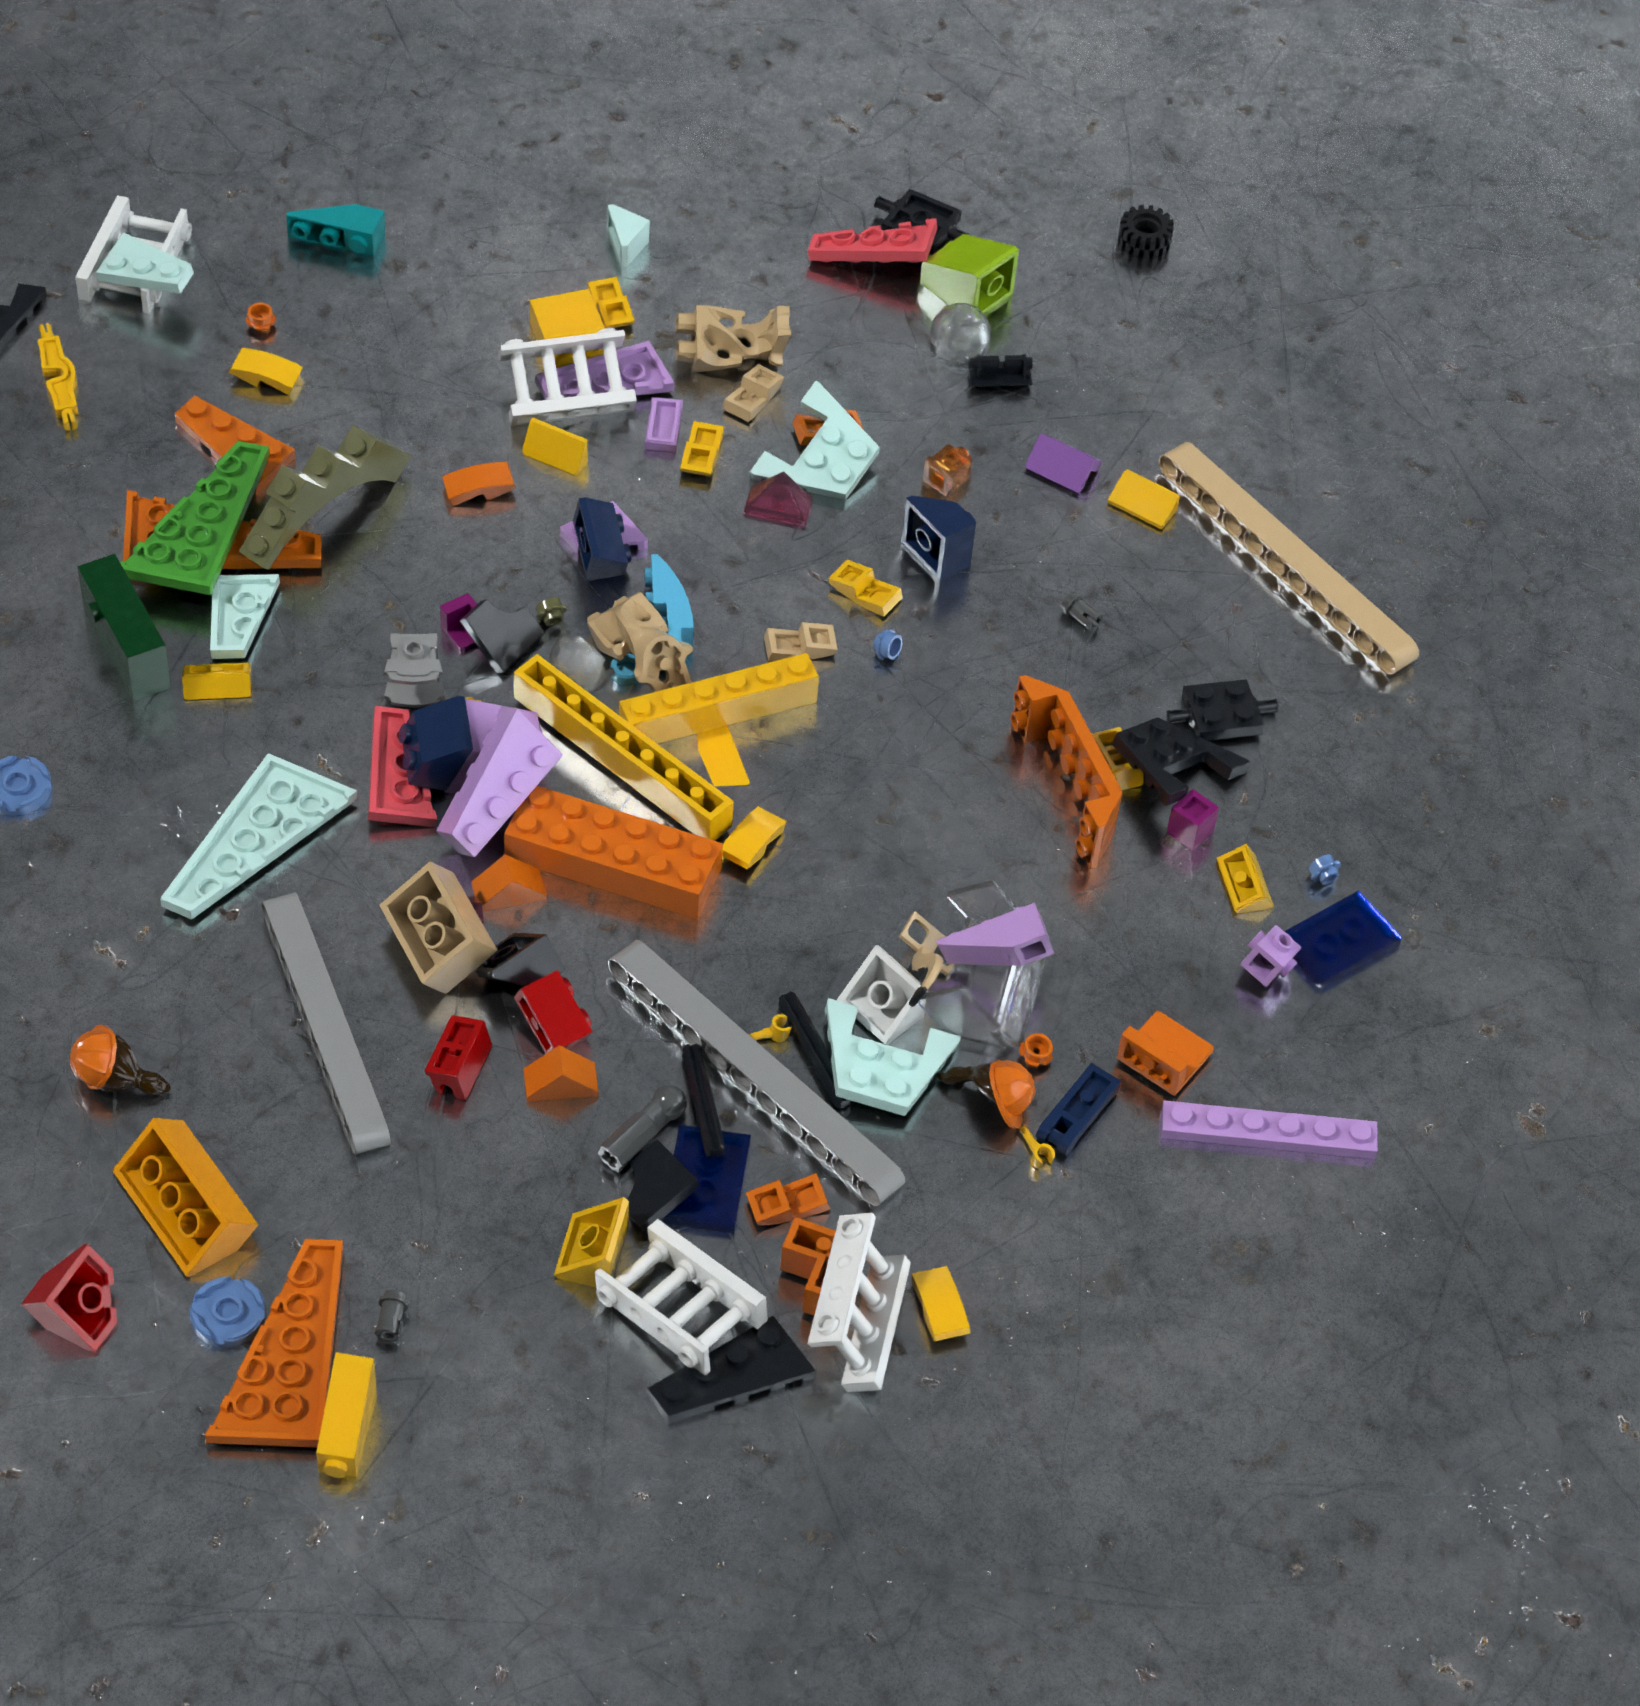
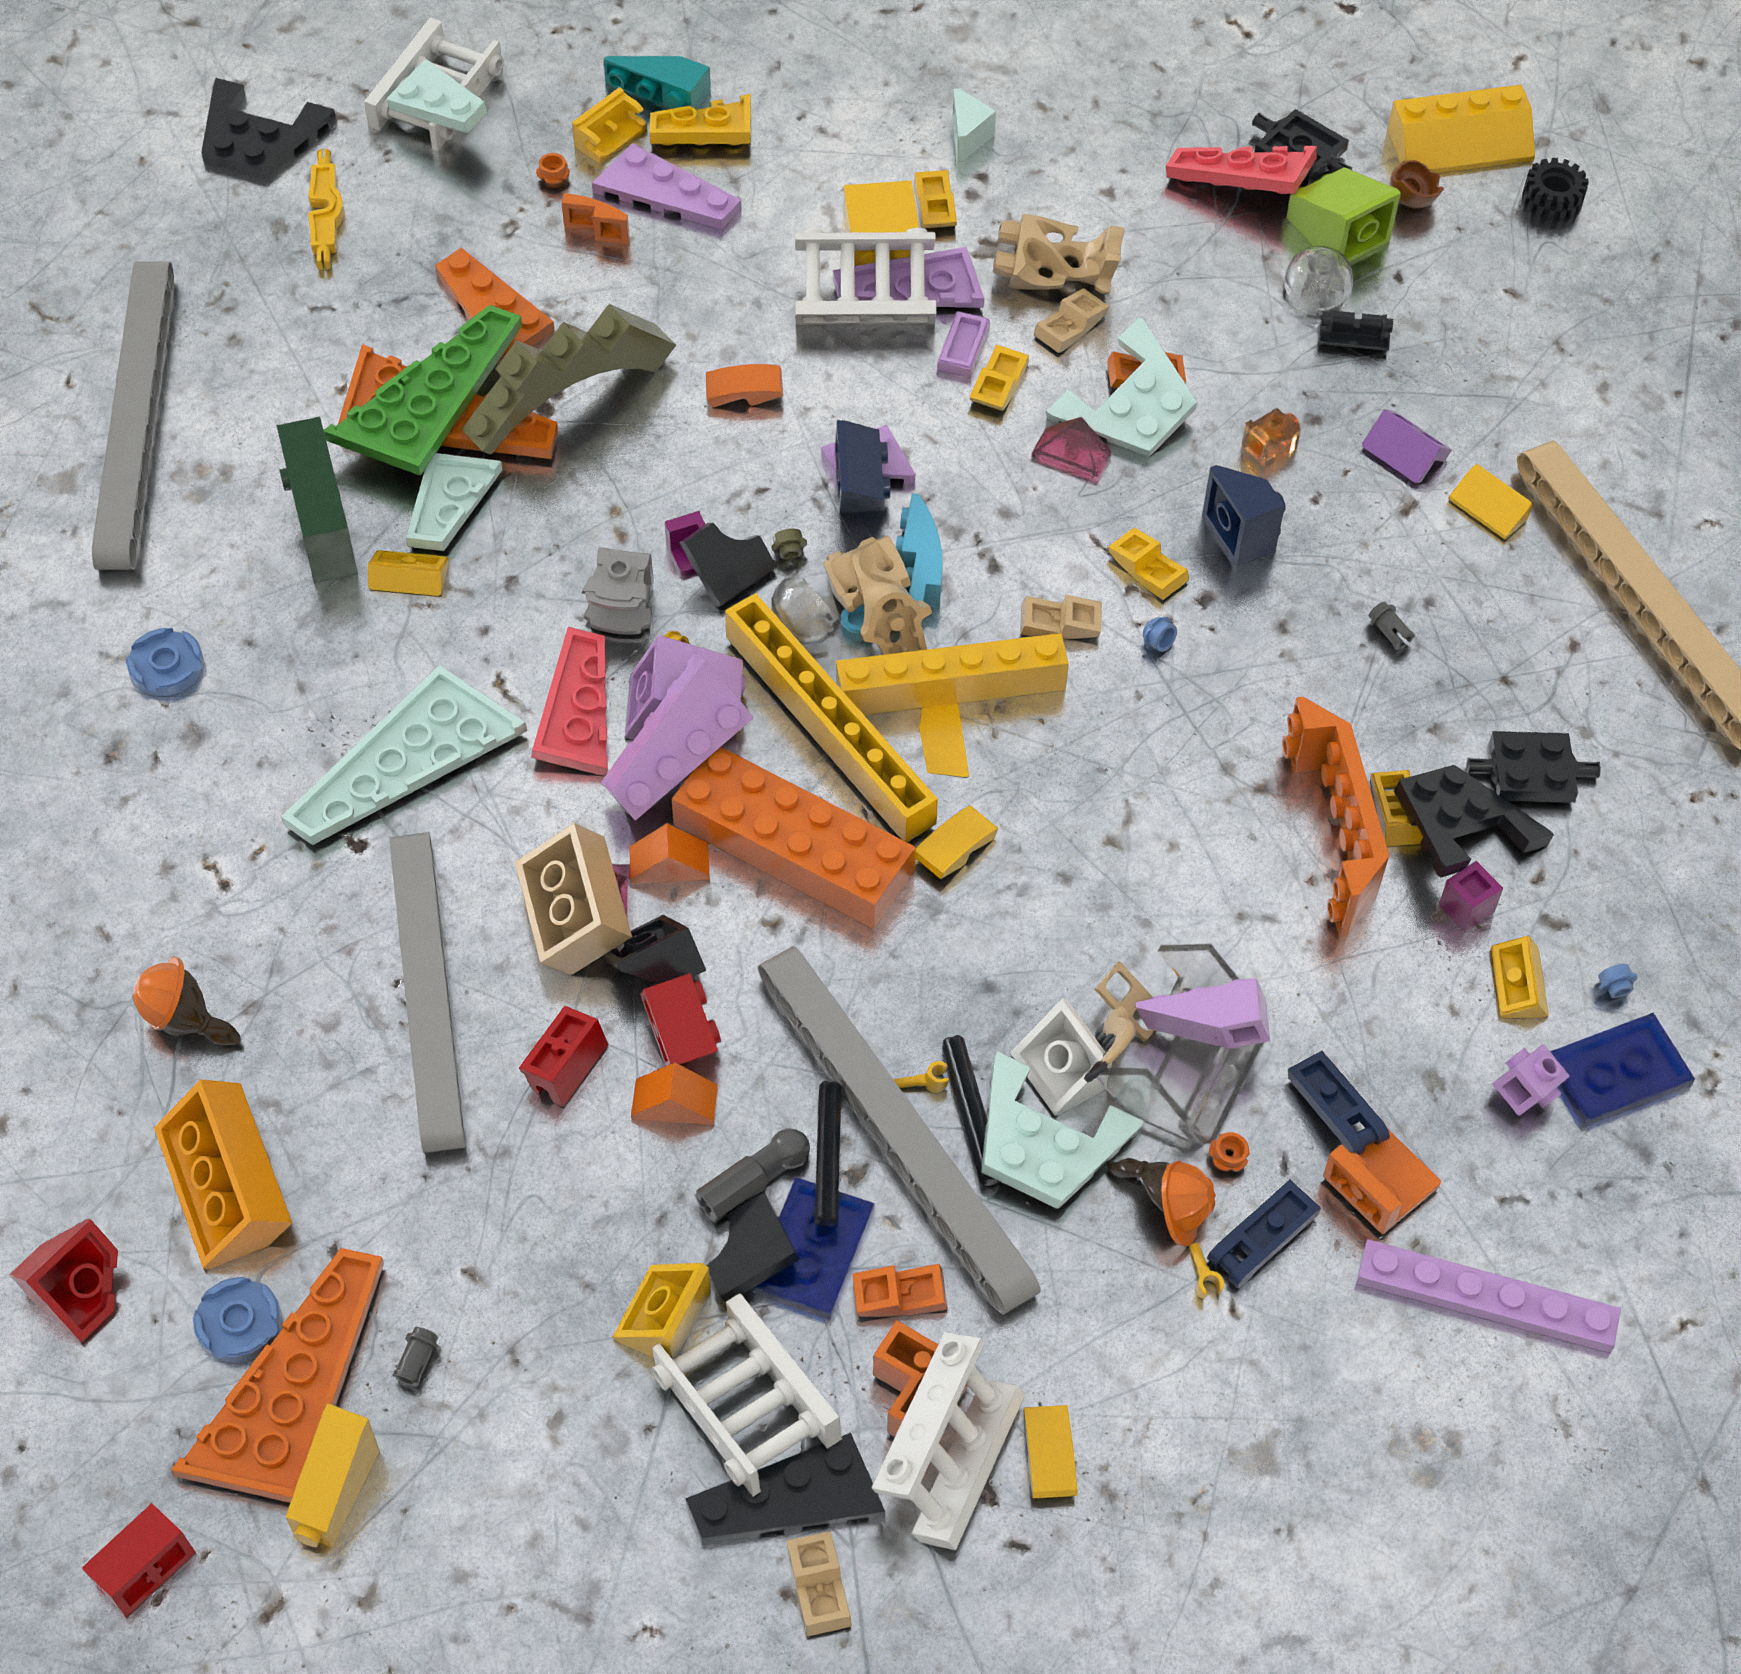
camera: 15 degrees right, 5 degrees up
yellow slope [229,348,303,395] -> none
dark blue slope [399,696,473,791] -> none
yellow slope [523,417,588,475] -> none
none -> red hinge [81,1503,196,1618]
none -> orange slope [562,193,630,245]
none -> yellow hinge [572,87,647,165]
none -> lavender wing [592,143,742,230]
none -> yellow wing [649,94,751,145]
none -> tan slope [787,1531,852,1637]
none -> dark blue plate [1288,1051,1390,1155]
none -> yellow slope [1387,85,1535,173]
none -> dark orange hair [1390,160,1444,209]

